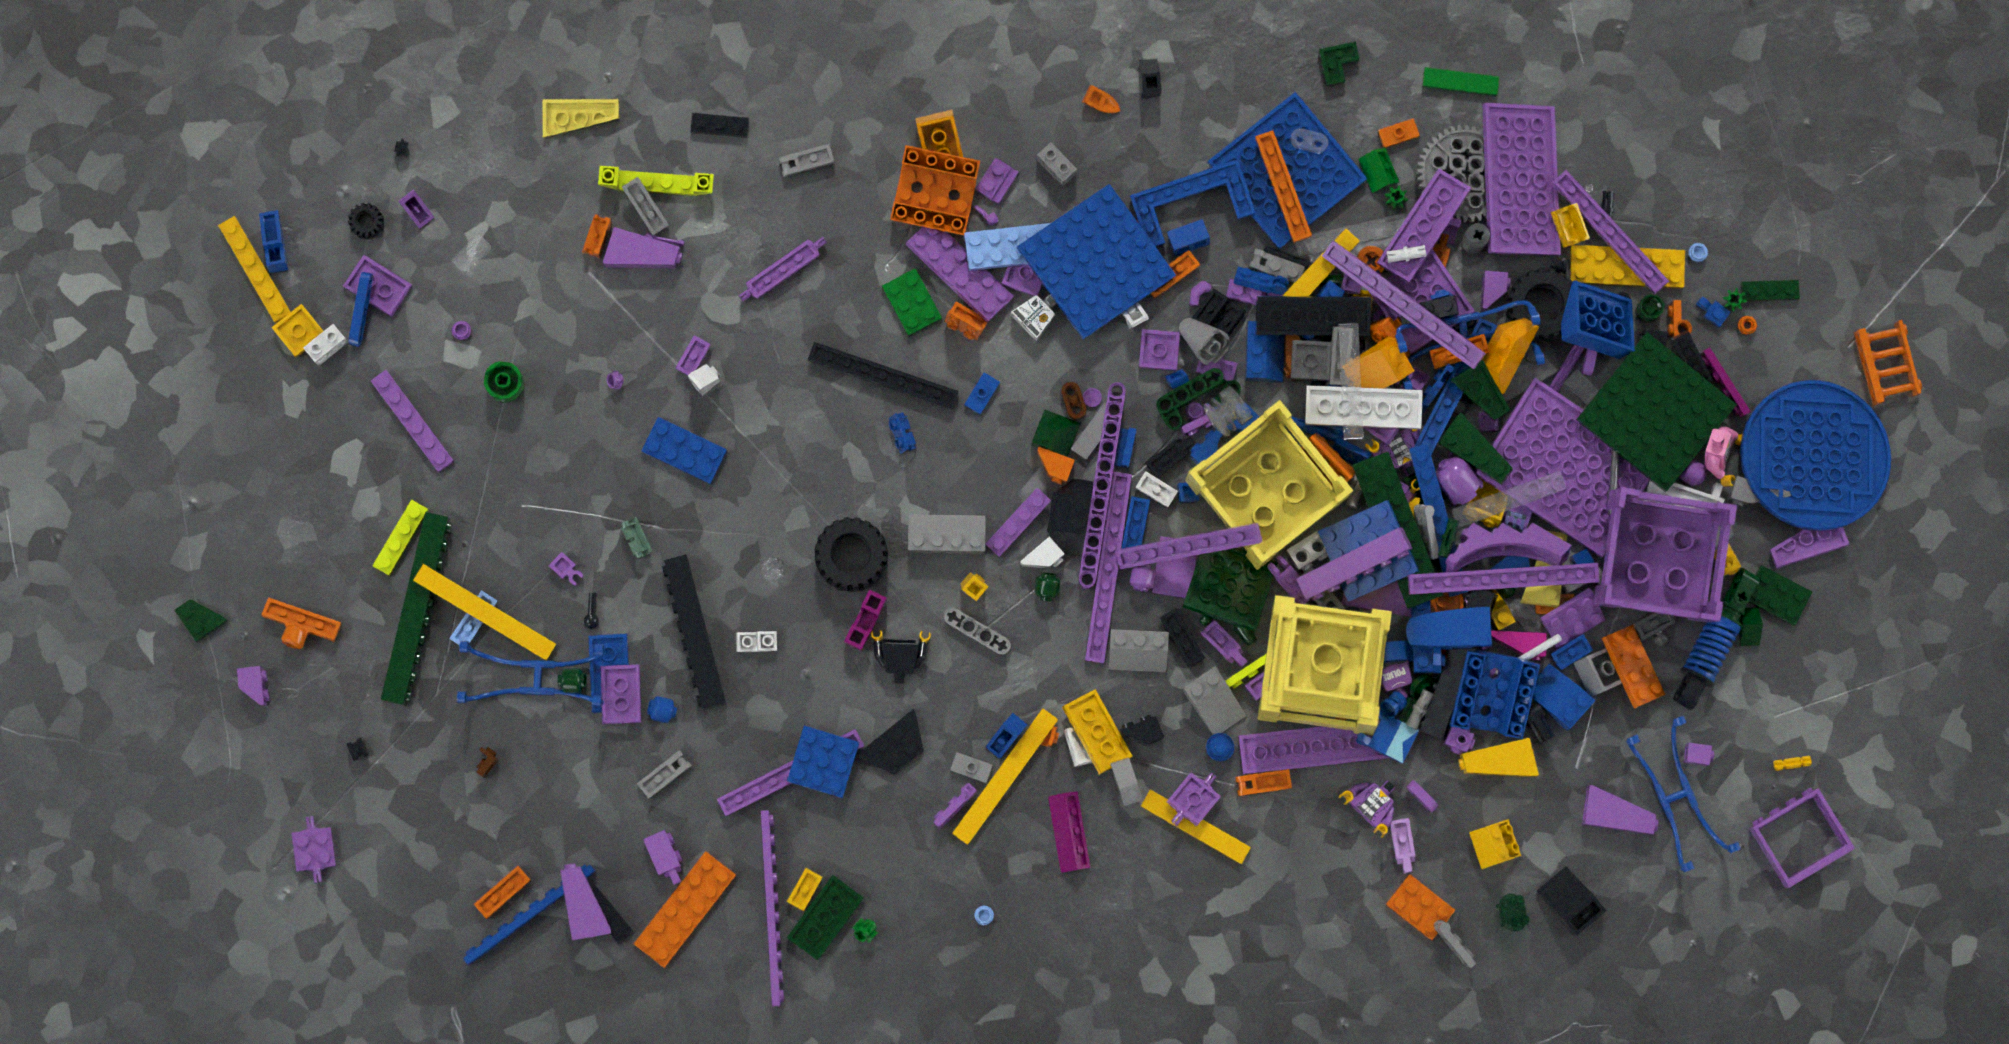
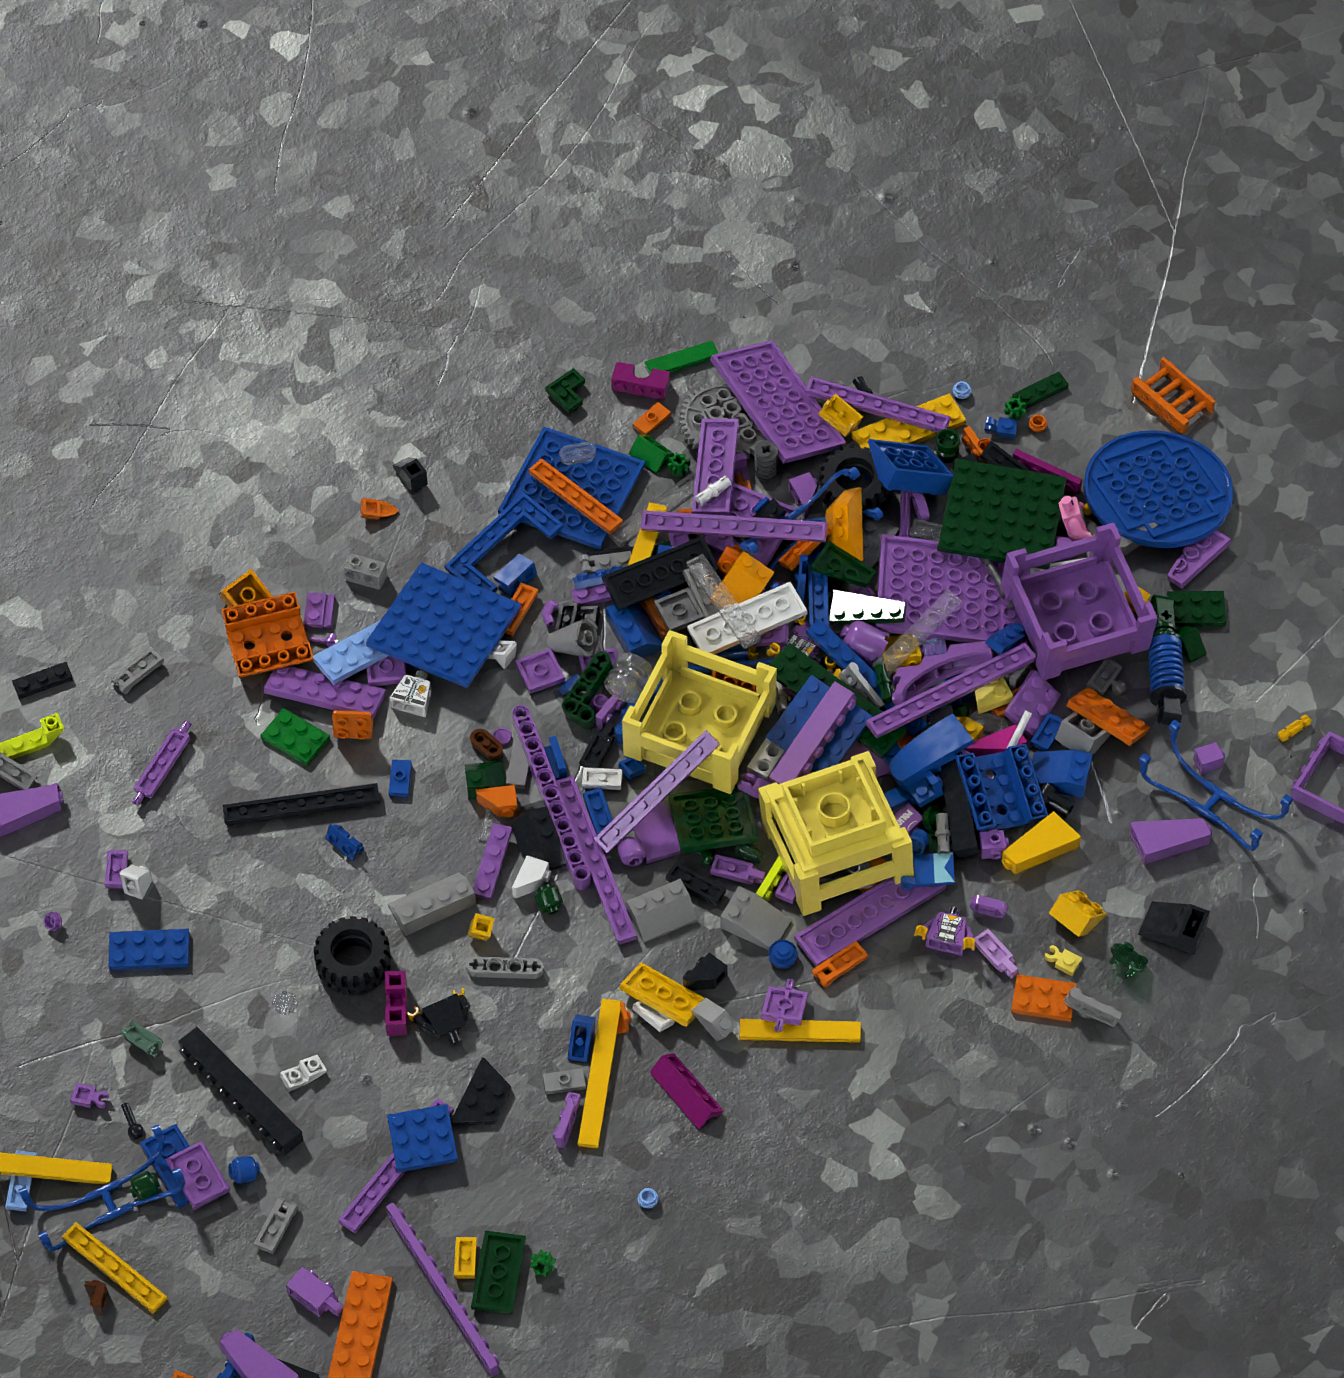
camera: 20 degrees left, 25 degrees down
none -> yellow tile [62,1222,168,1314]
none -> magenta arch [611,362,670,400]
none -> blue plate [985,622,1028,654]
none -> light yellow plate [1044,945,1082,976]

